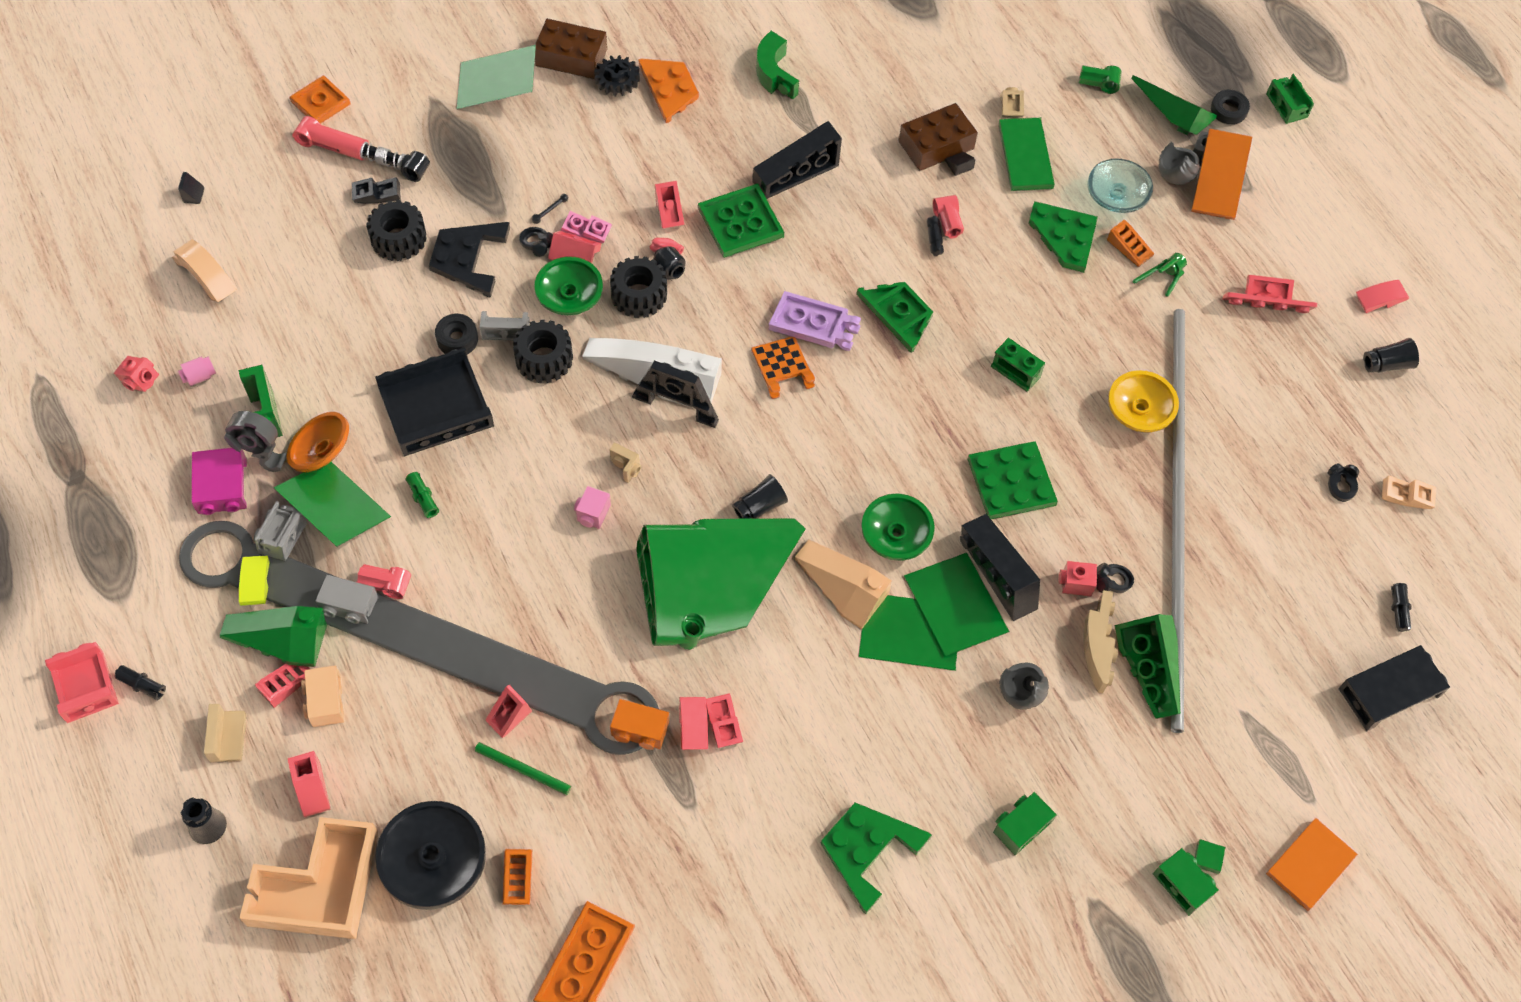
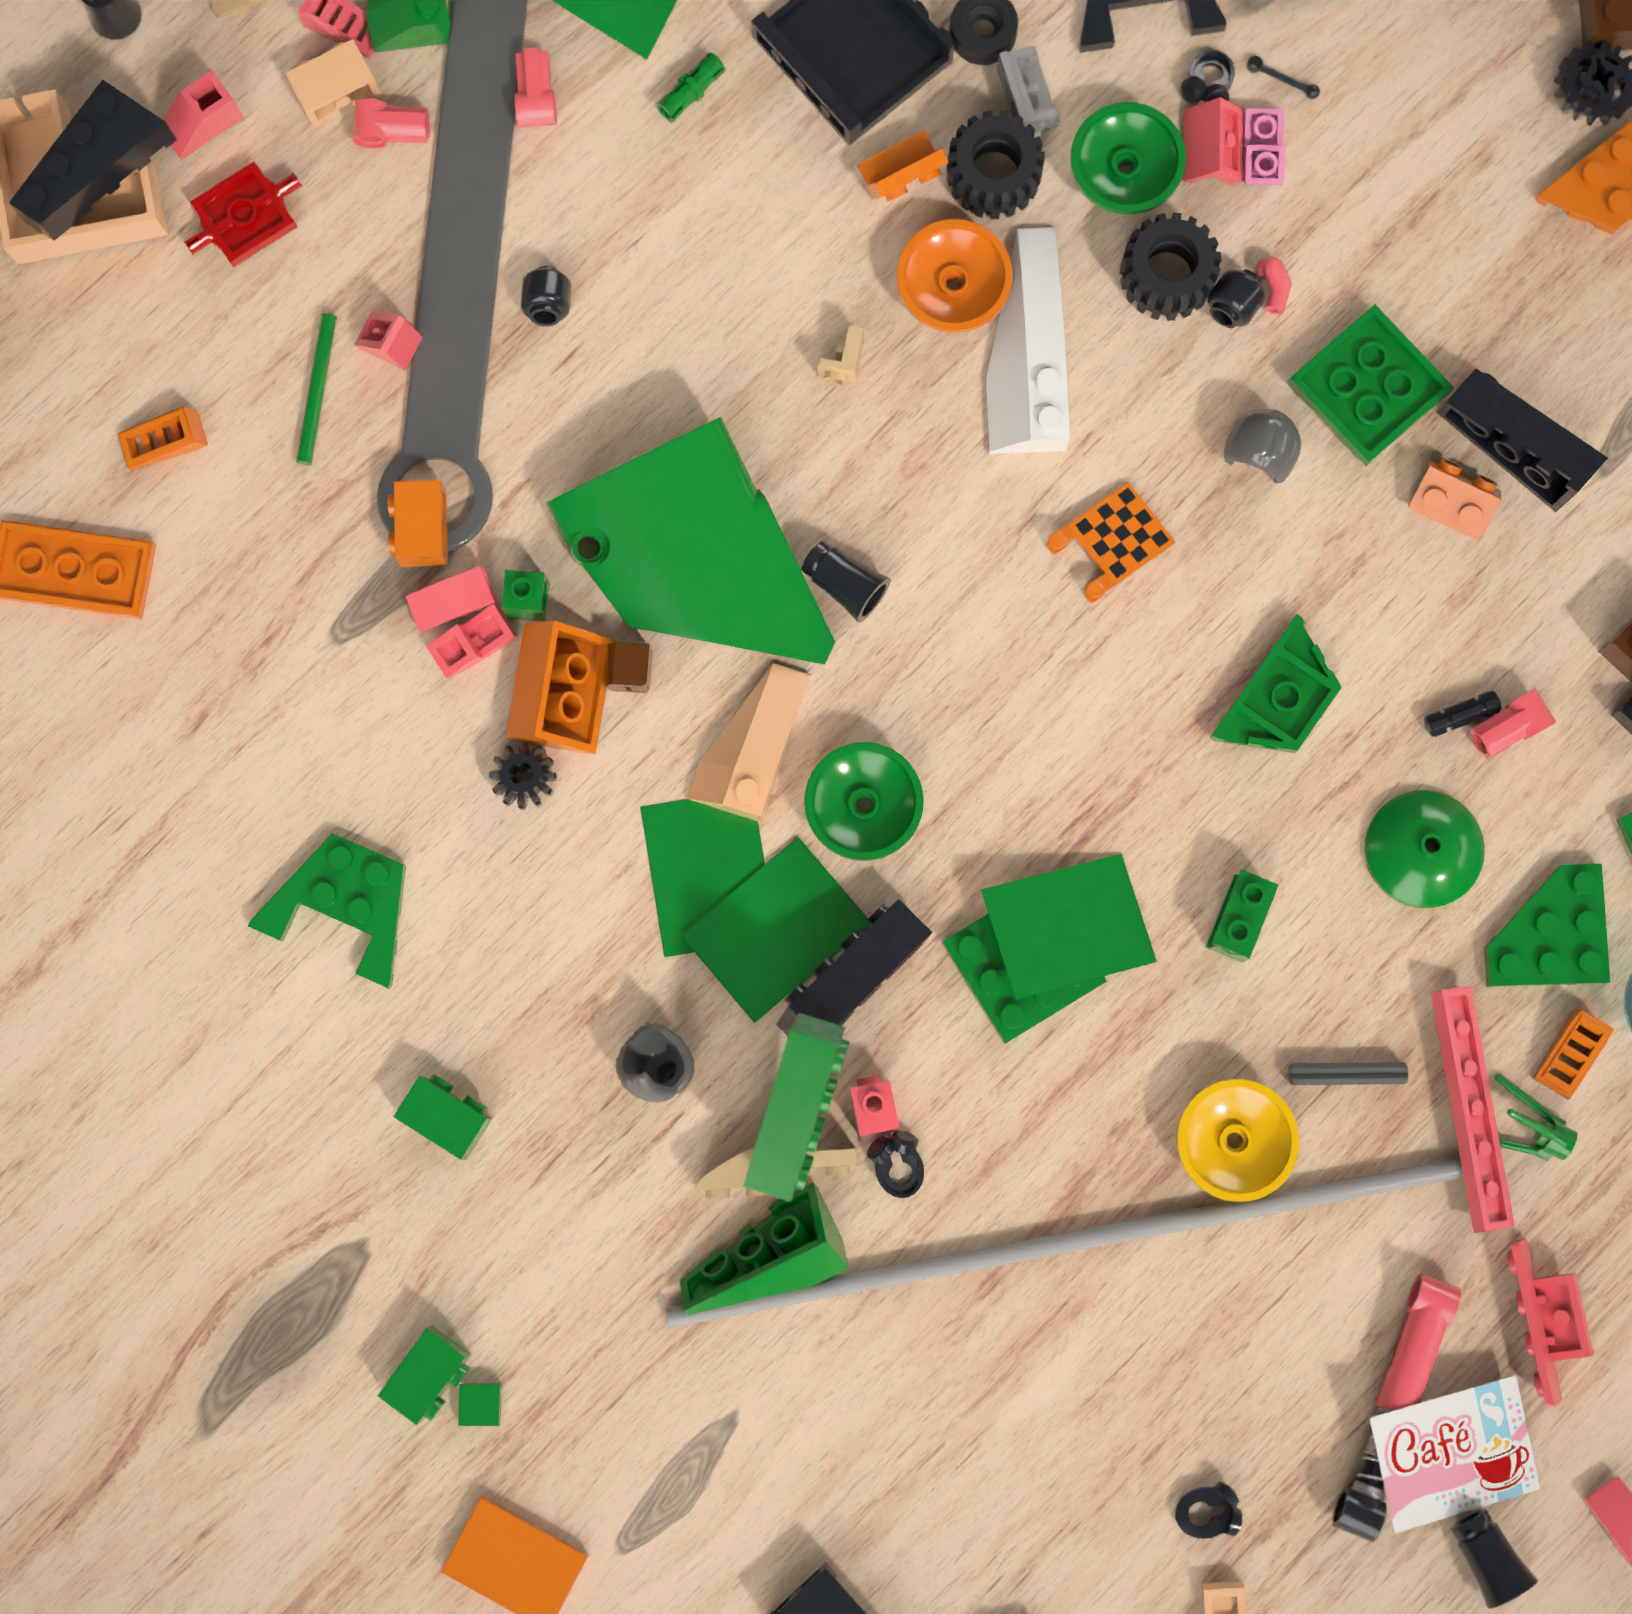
camera: 80 degrees right, 20 degrees up
light grey hinge [316,575,378,624] -> none
black dish [376,801,486,910] -> none
bright pink brick [574,486,611,529] -> none
black wing [632,360,719,428] -> none
coral slope [655,181,684,229] -> none
lavender tile [769,291,861,351] -> none
none -> black wedge [9,79,177,241]
none -> red plate [184,161,303,268]
none -> coral piece [353,99,430,148]
none -> black gear [489,742,557,810]
none -> green brick [502,570,550,621]
none -> orange slope [505,620,614,754]
none -> black head [520,266,571,327]
none -> reddish brown piece [605,642,652,693]
none -> green brick [743,1013,849,1202]
none -> orange bracket [858,131,949,202]
none -> orange dish [897,219,1013,333]
none -> green sticker [981,853,1157,1000]
none -> dark grey piece [1224,409,1301,484]
none -> dark grey axle [1288,1062,1409,1085]
none -> coral piece [1332,1273,1461,1542]
none -> green dish [1364,790,1485,908]
none -> sticker [1370,1375,1540,1533]
none -> bracket [1408,458,1502,541]
none -> coral plate [1431,986,1515,1233]

